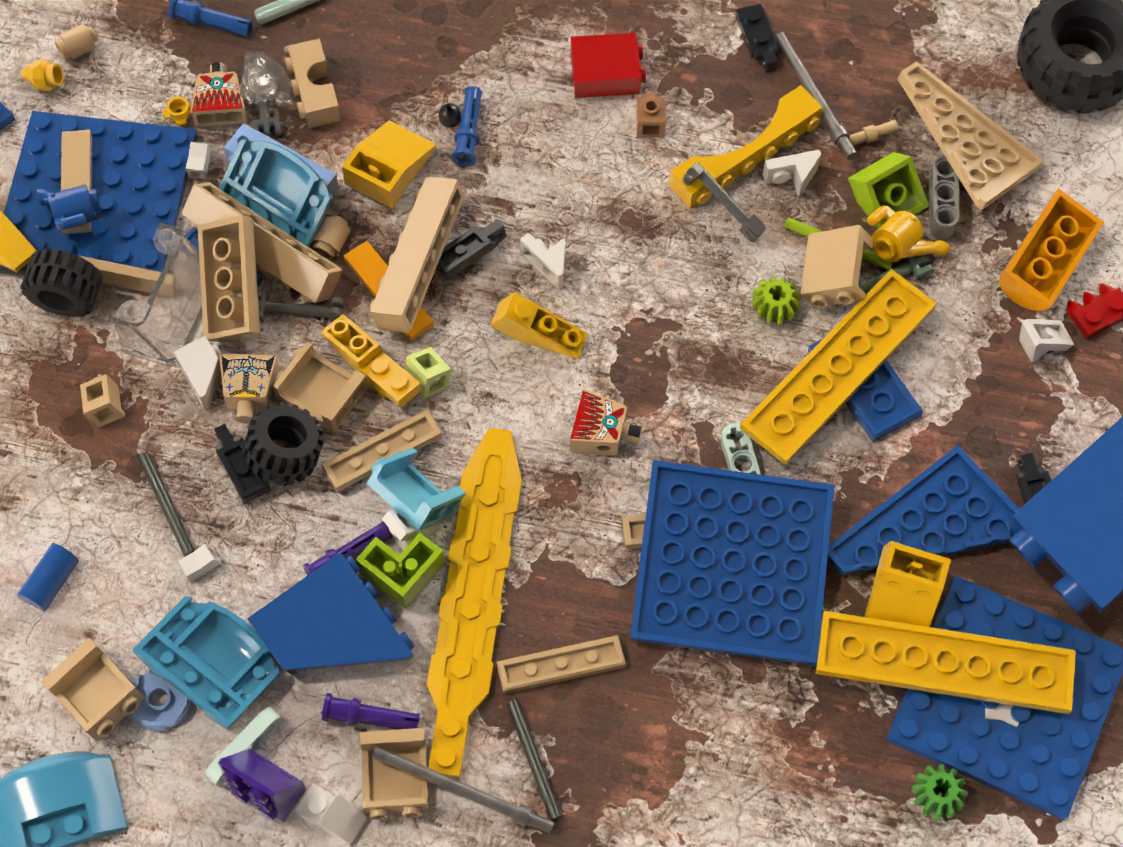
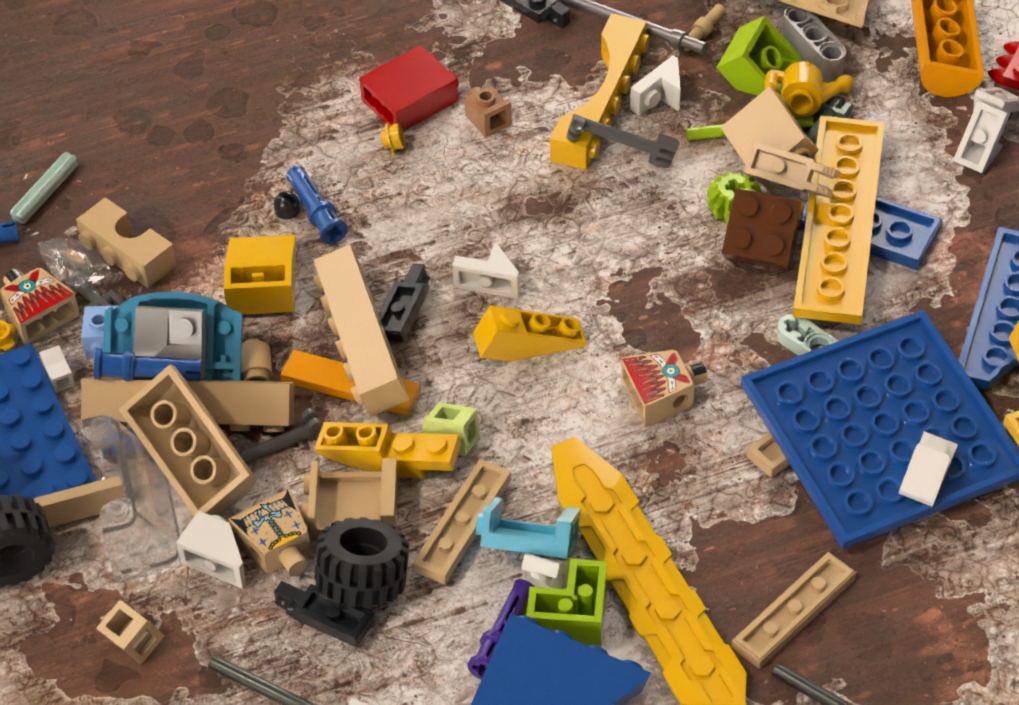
camera: 30 degrees left, 15 degrees down
none -> blue pin [94,348,202,382]
none -> light grey plate [133,306,206,380]
none -> yellow plate [380,123,406,154]
none -> reddish brown brick [722,188,804,272]
none -> tan hinge [743,141,840,198]
none -> white slope [898,431,958,507]
none -> white slope [953,101,1010,173]

